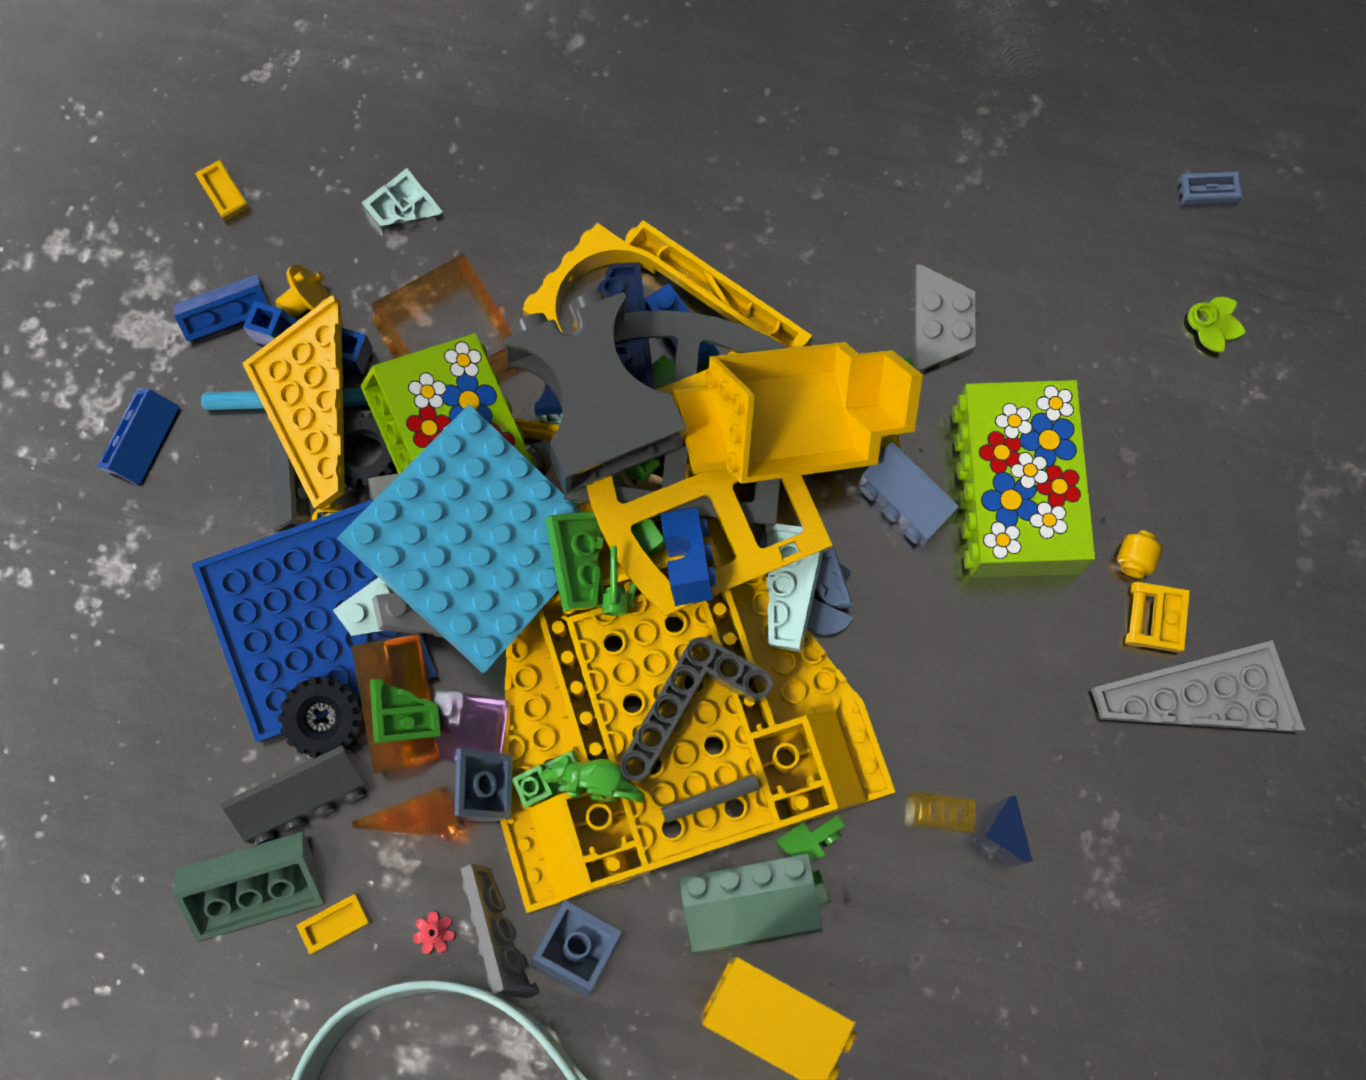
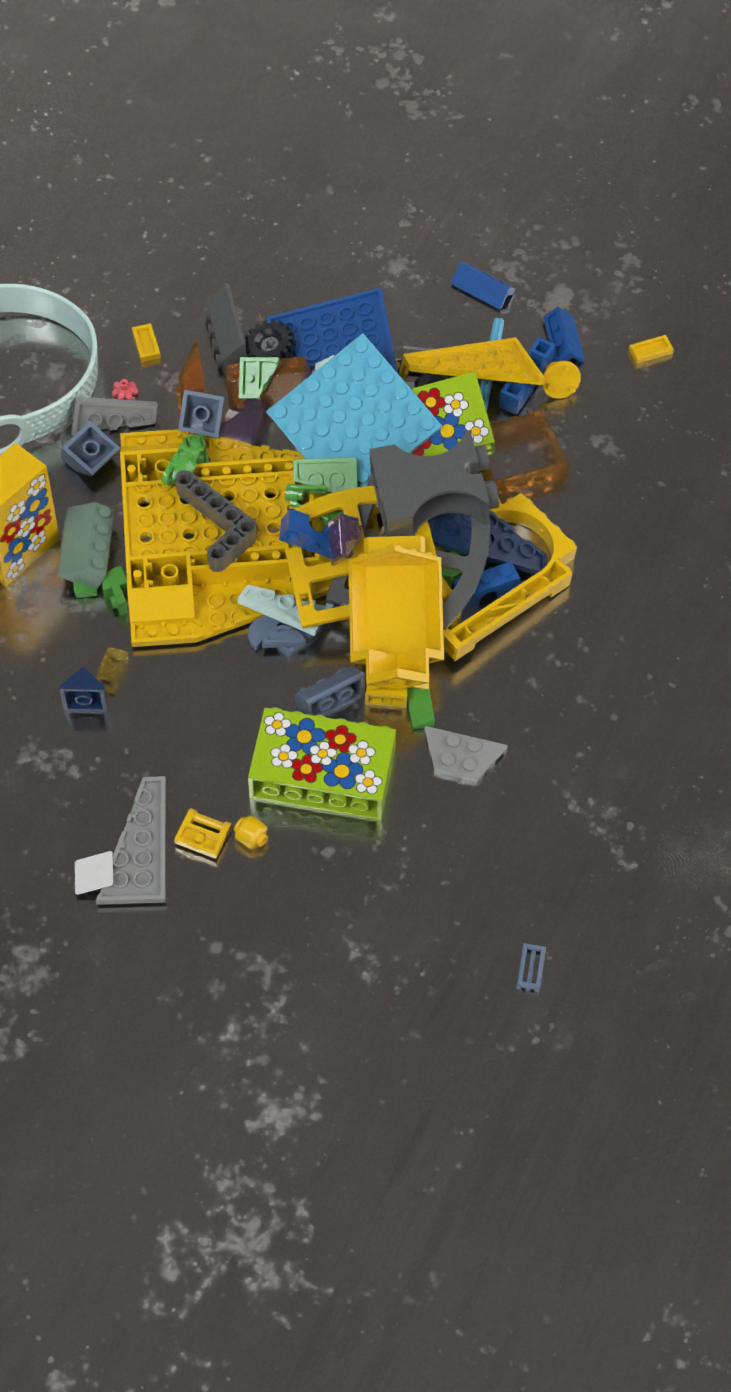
camera: 100 degrees right, 15 degrees down
sand green slope [173,831,324,942] -> none
light aqua slope [362,168,443,227] -> none
dark grey piece [661,774,760,823] -> none
lime plate [1187,297,1246,353] -> none
none -> white sticker [75,851,113,895]
none -> clear purple slope [328,514,363,566]

